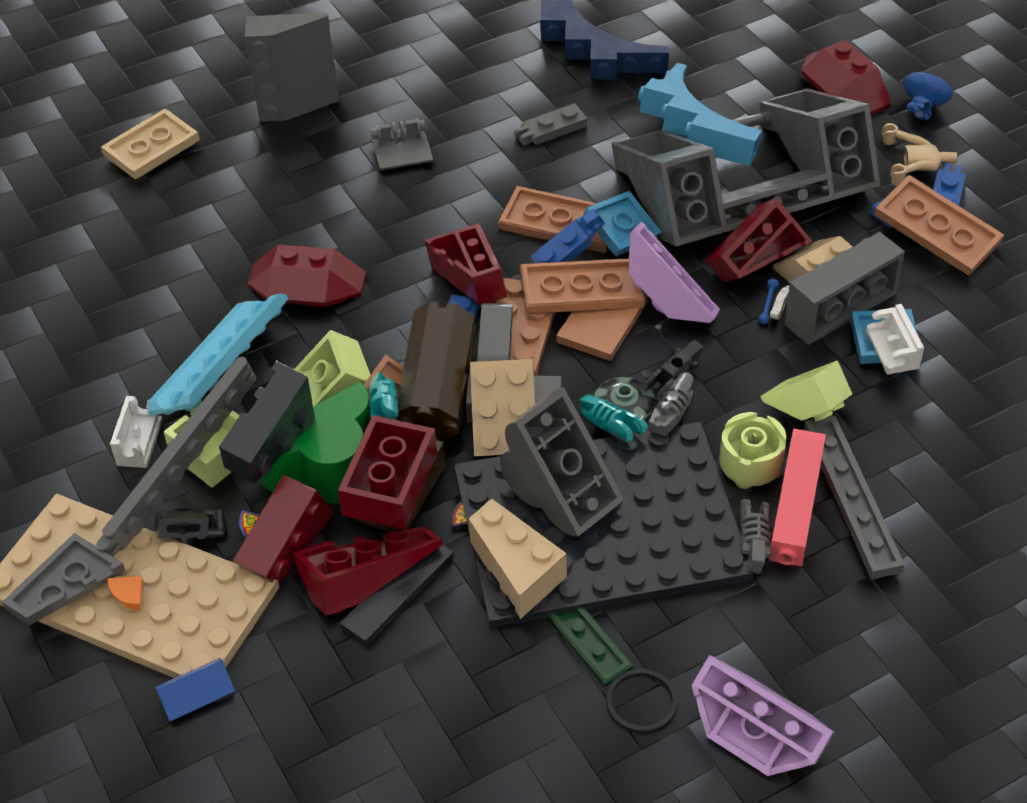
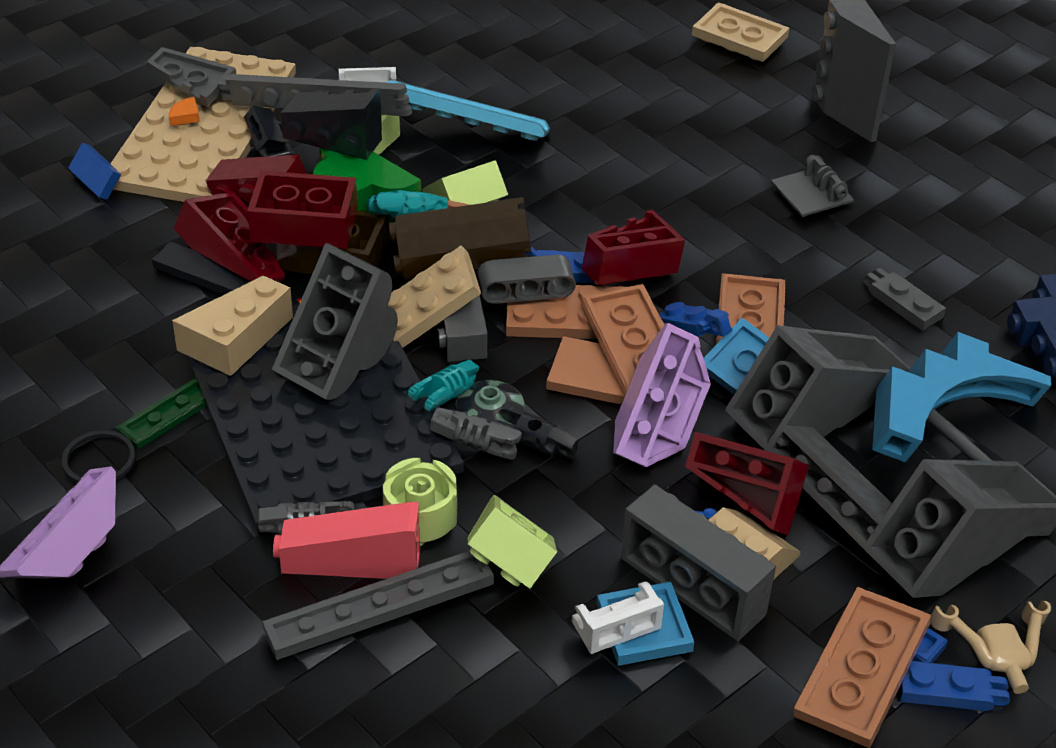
camera: 75 degrees right, 5 degrees down
dark red wedge [247,245,366,307] -> none

